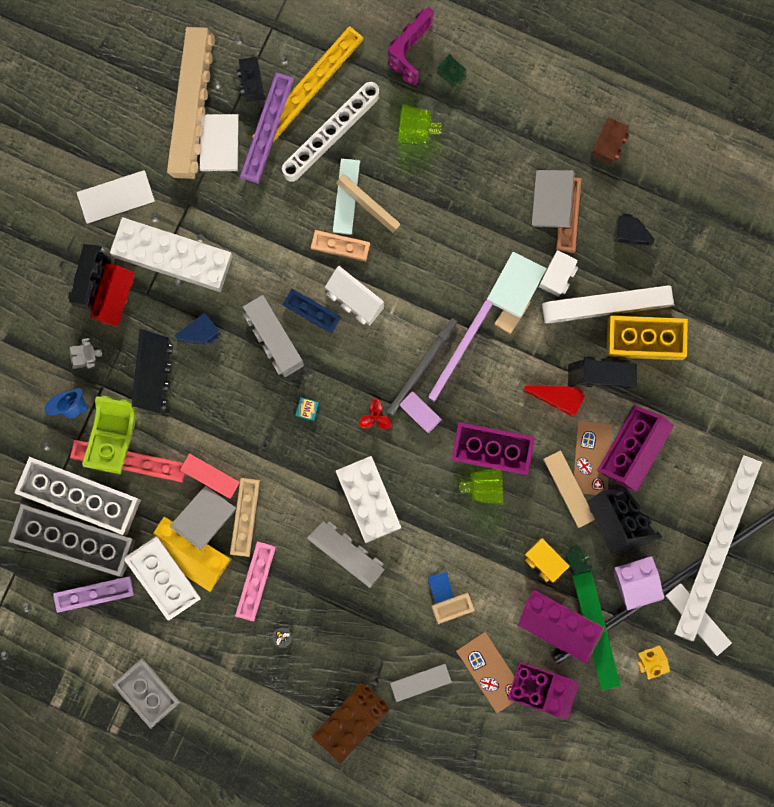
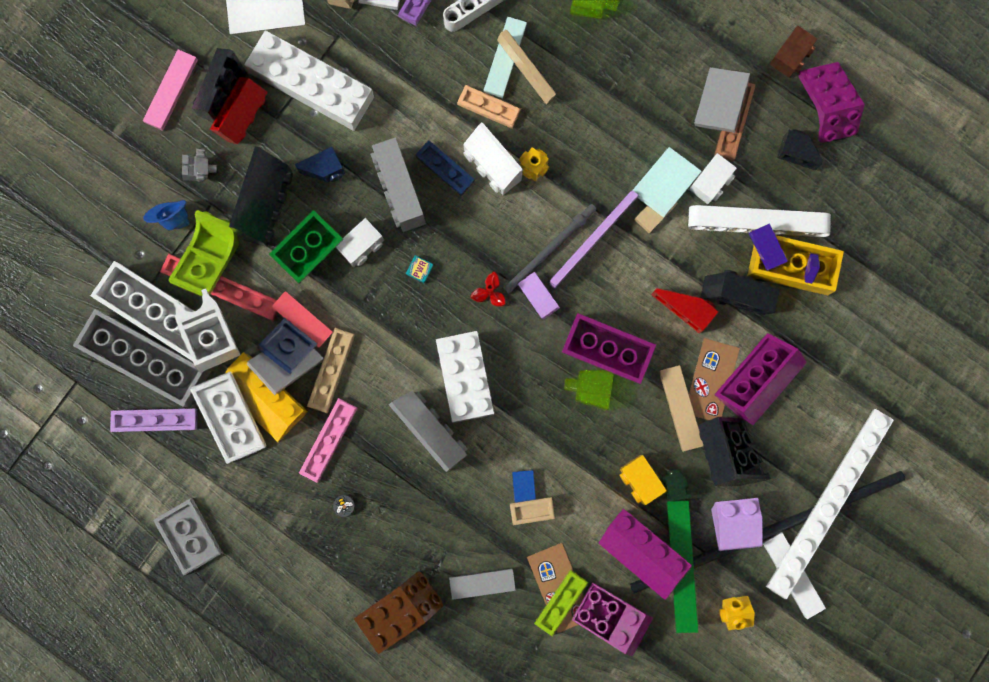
camera: 10 degrees right, 0 degrees up
none -> bright pink tile [143,50,198,131]
none -> white brick [173,288,240,373]
none -> dark blue tile [257,318,317,374]
none -> green slope [269,210,344,284]
none -> white brick [336,218,384,267]
none -> yellow brick [519,148,549,181]
none -> lime tile [534,570,588,636]
none -> dark purple tile [749,223,788,271]
none -> magenta bracket [799,62,865,143]
none -> dark purple tile [805,253,820,284]

